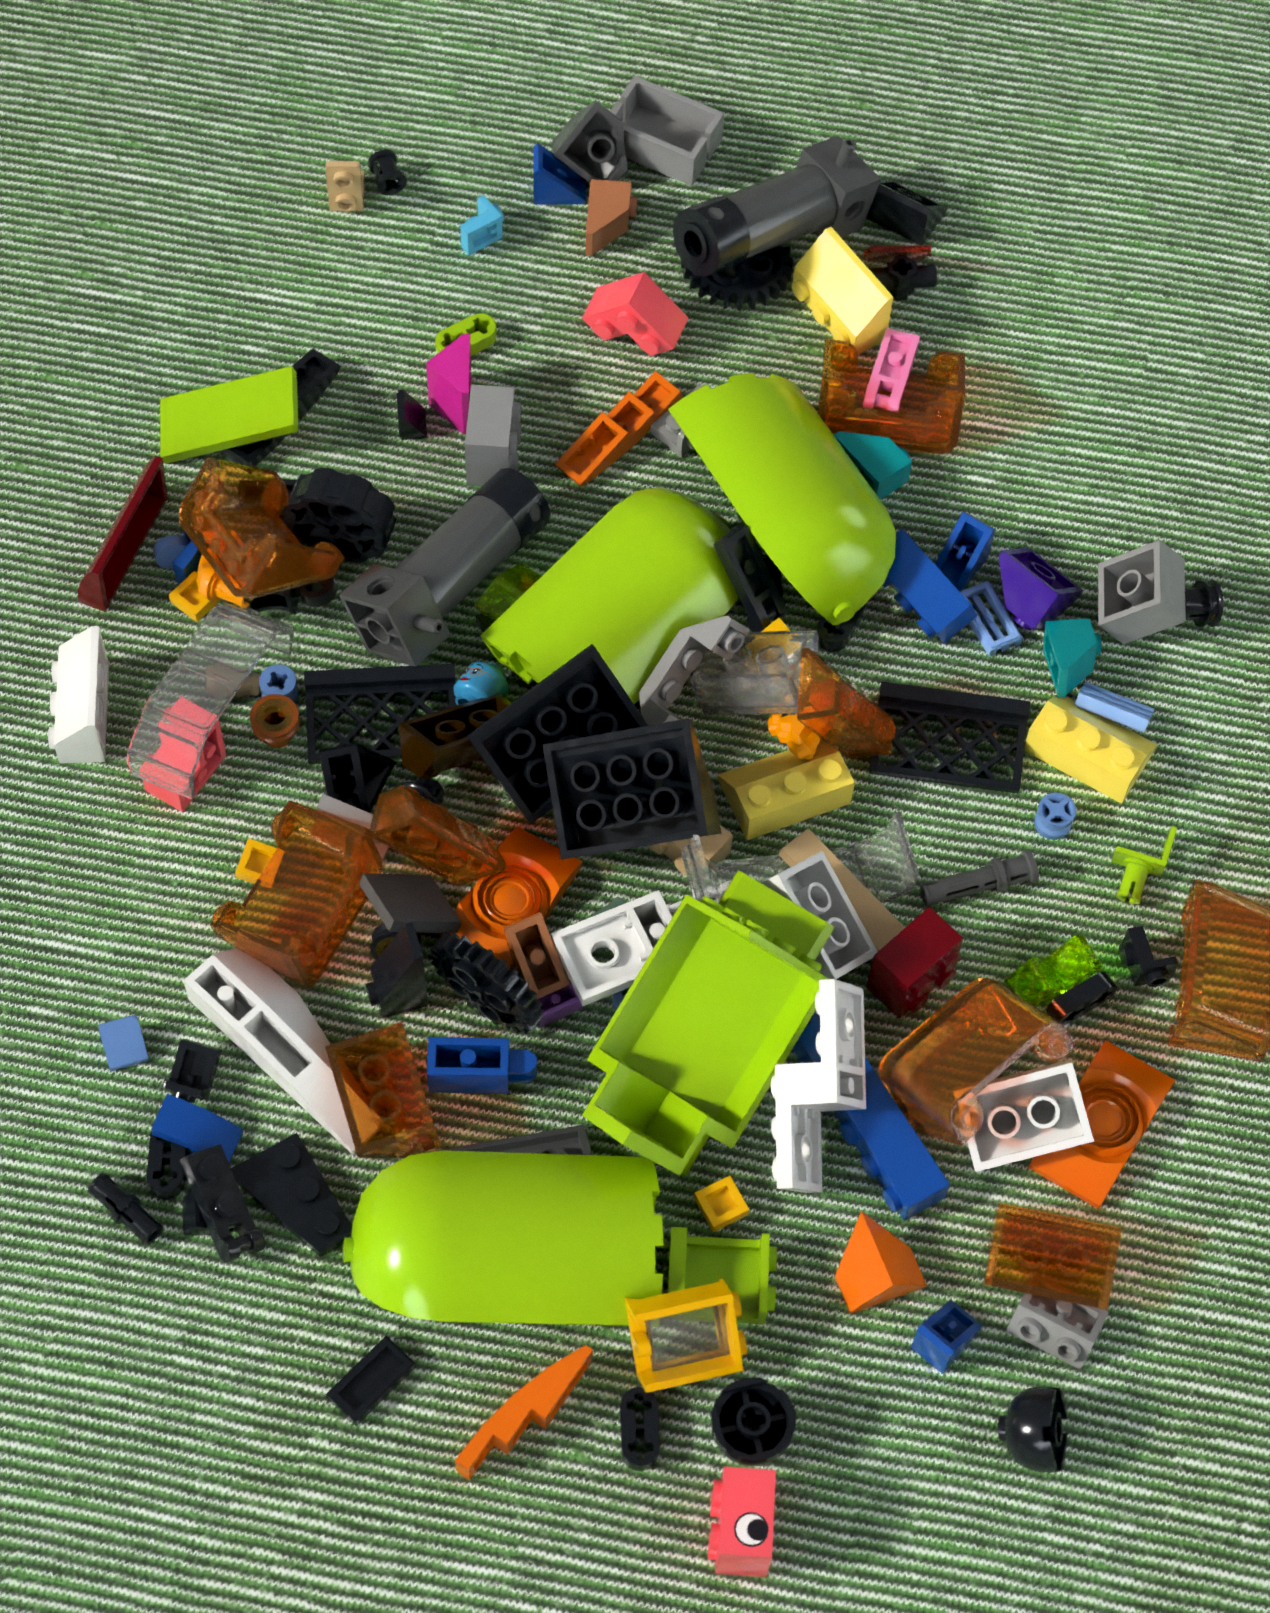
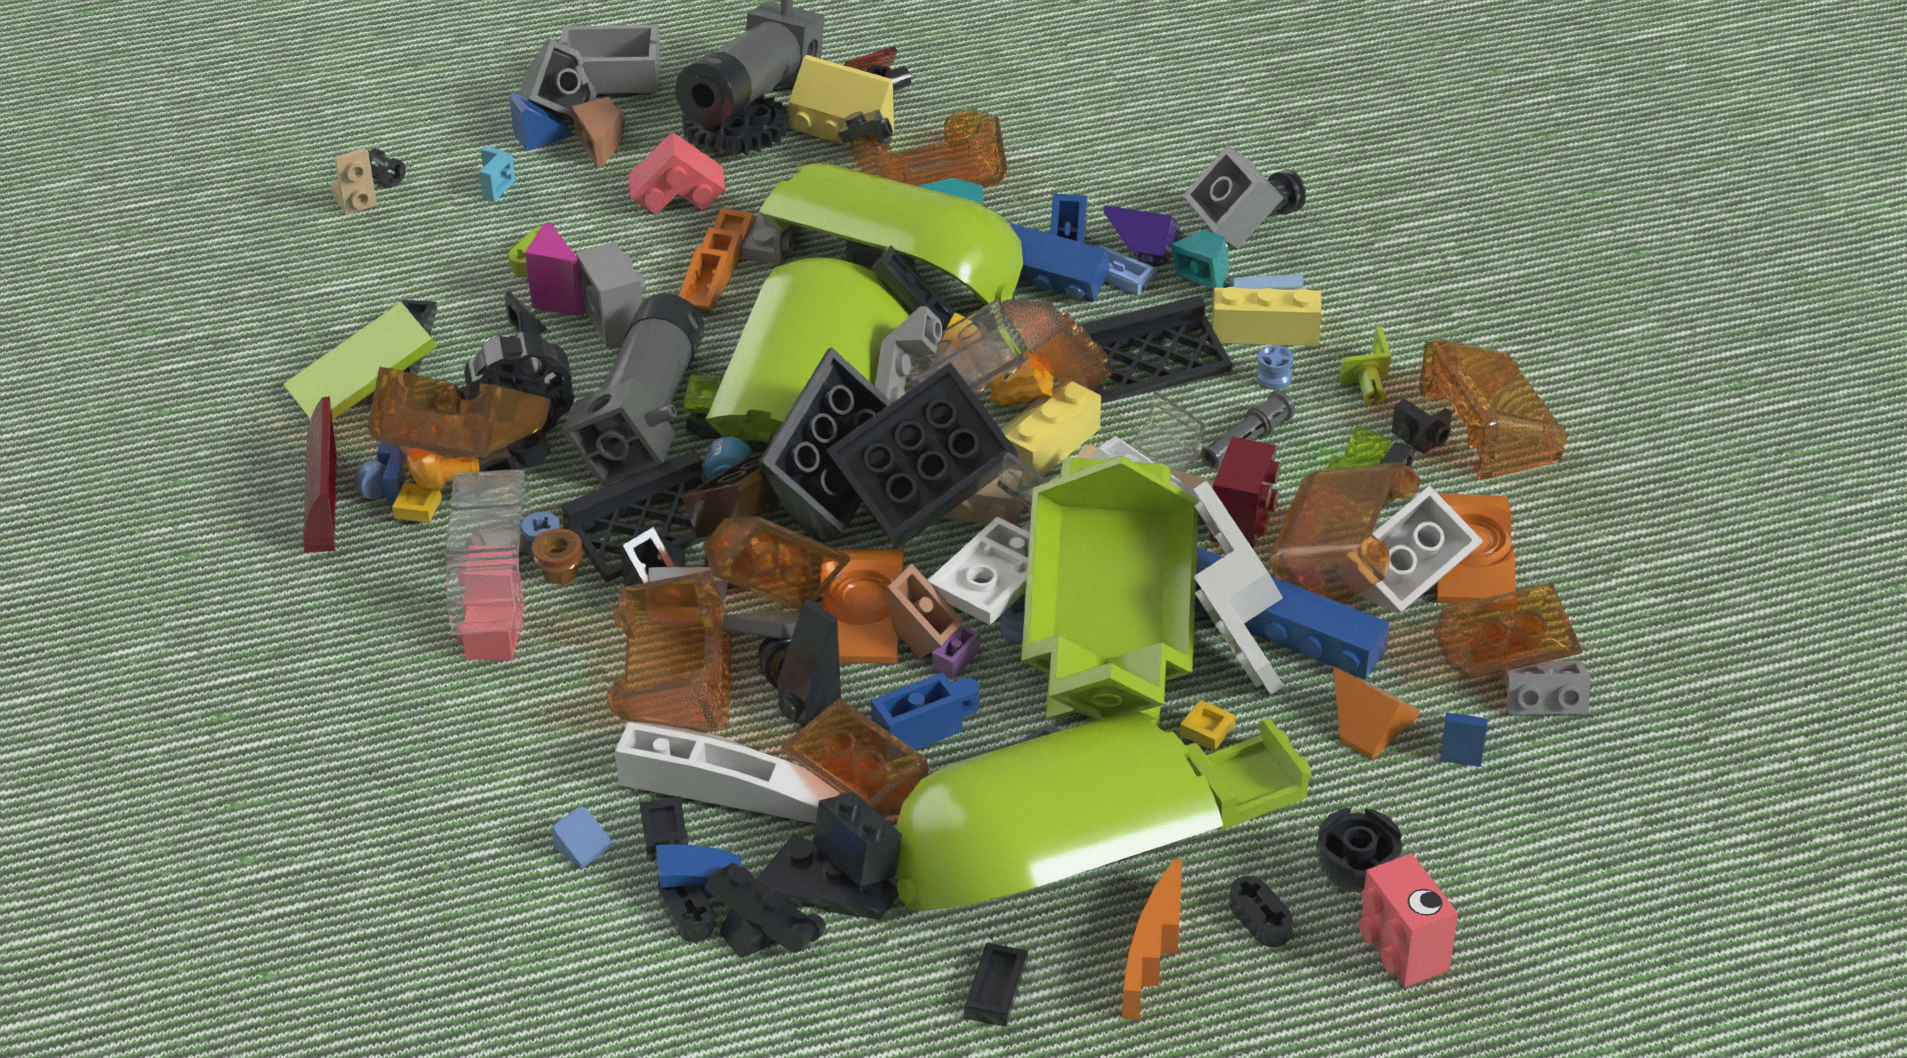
camera: 25 degrees left, 20 degrees down
white slope [48,626,109,763] -> none
black pin [87,1173,164,1246] -> none
yellow plate [235,838,285,890] -> none
black gear [429,933,544,1034] -> none
yellow window [625,1278,747,1393] -> none
bright pink plate [863,328,920,416] -> none
black slope [866,179,948,246] -> none
black cylinder [998,1386,1067,1473] -> none
none -> black brick [813,792,902,887]
none -> black bracket [838,109,893,150]

